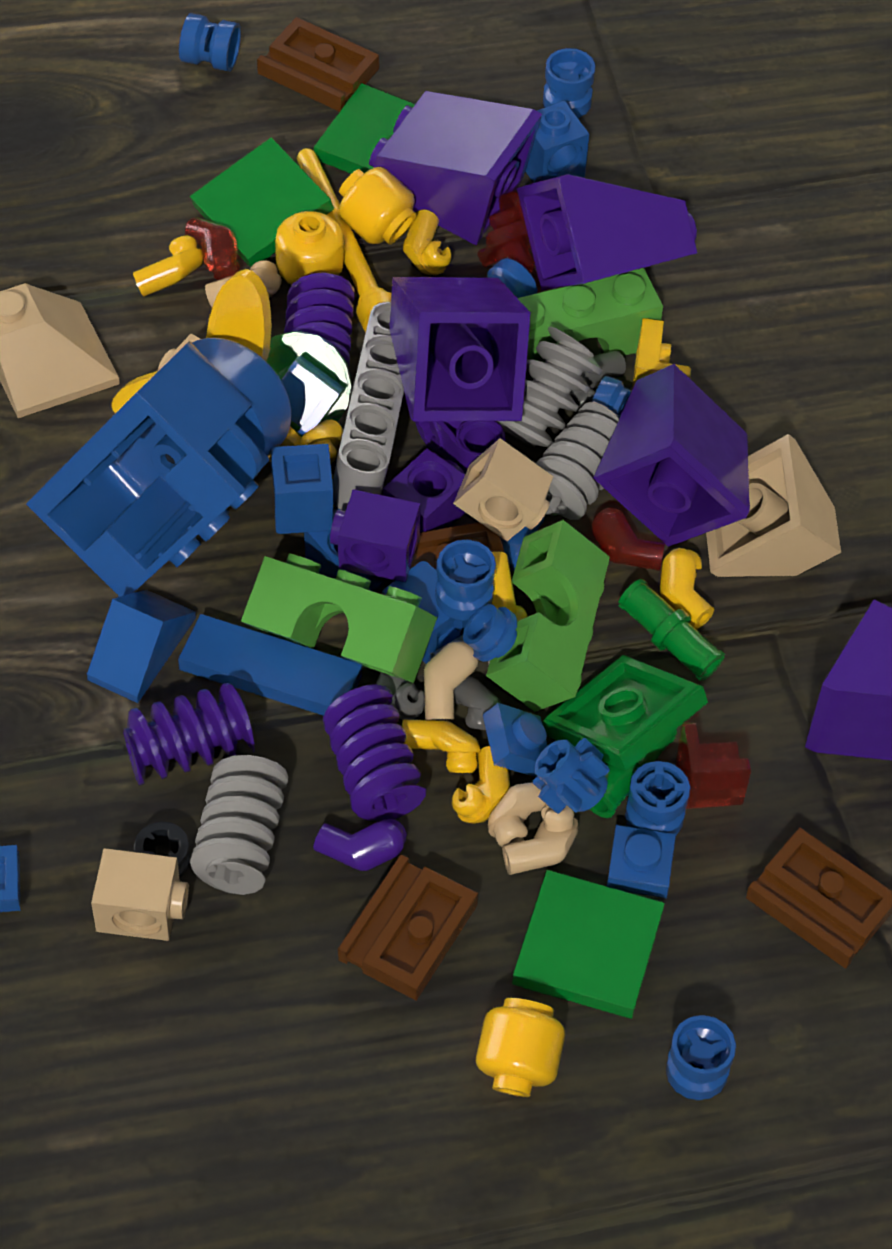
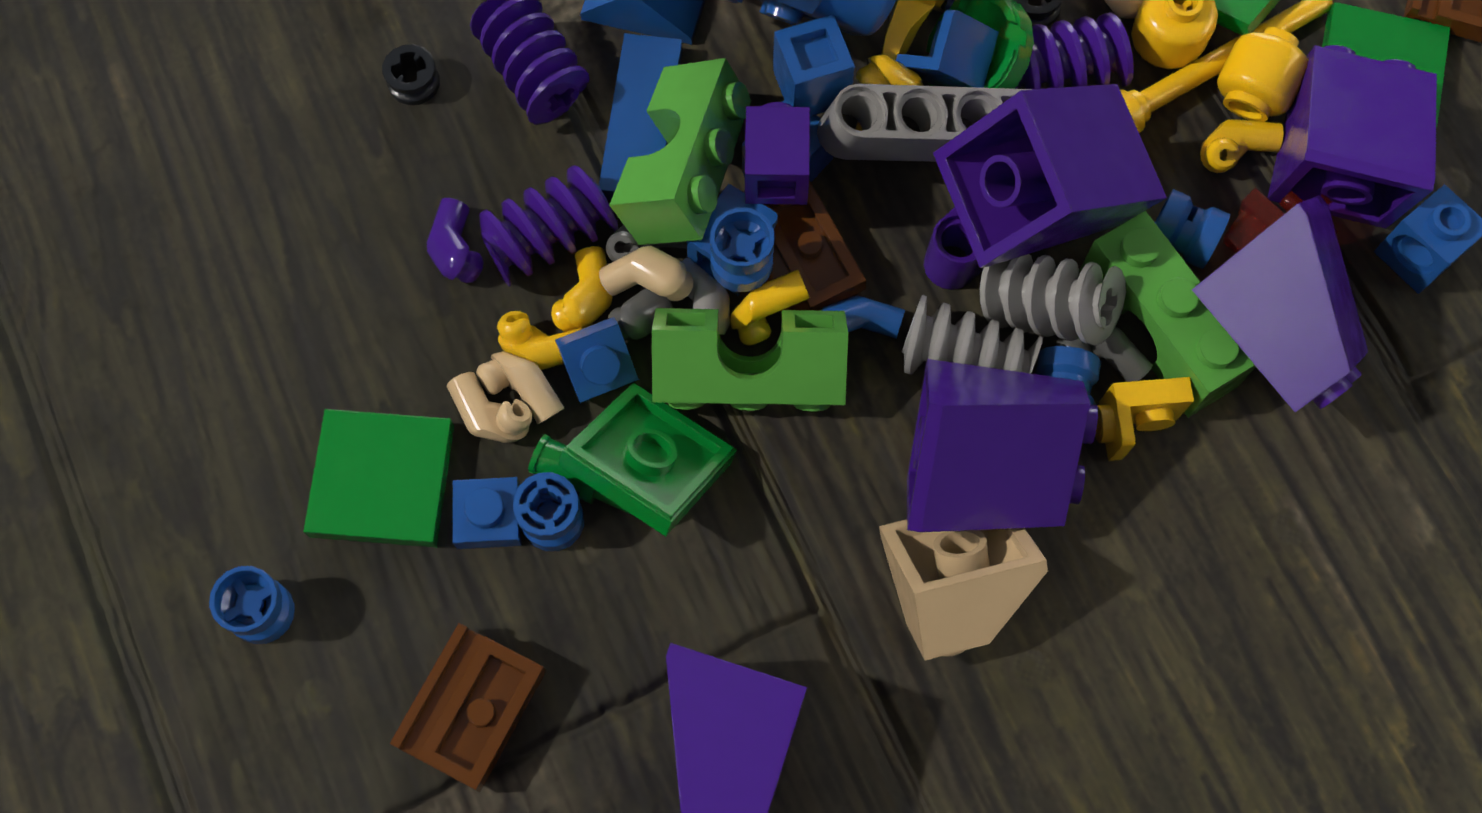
camera: 80 degrees right, 15 degrees up
tan brick [91,848,189,941] -> none
light grey piece [190,755,289,895] -> none
reddish brown plate [338,855,478,1001] -> none
dark purple brick [383,449,466,533] -> none
tan brick [453,439,554,541] -> none
blue plate [463,604,517,662] -> none
yellow head [476,998,565,1097] -> none
blue gear [533,738,610,814] -> none
clear red arm [592,507,665,571] -> none
green pin [618,579,725,681] -> none
yellow arm [659,548,714,629] -> none
clear red panel [676,722,751,808] -> none

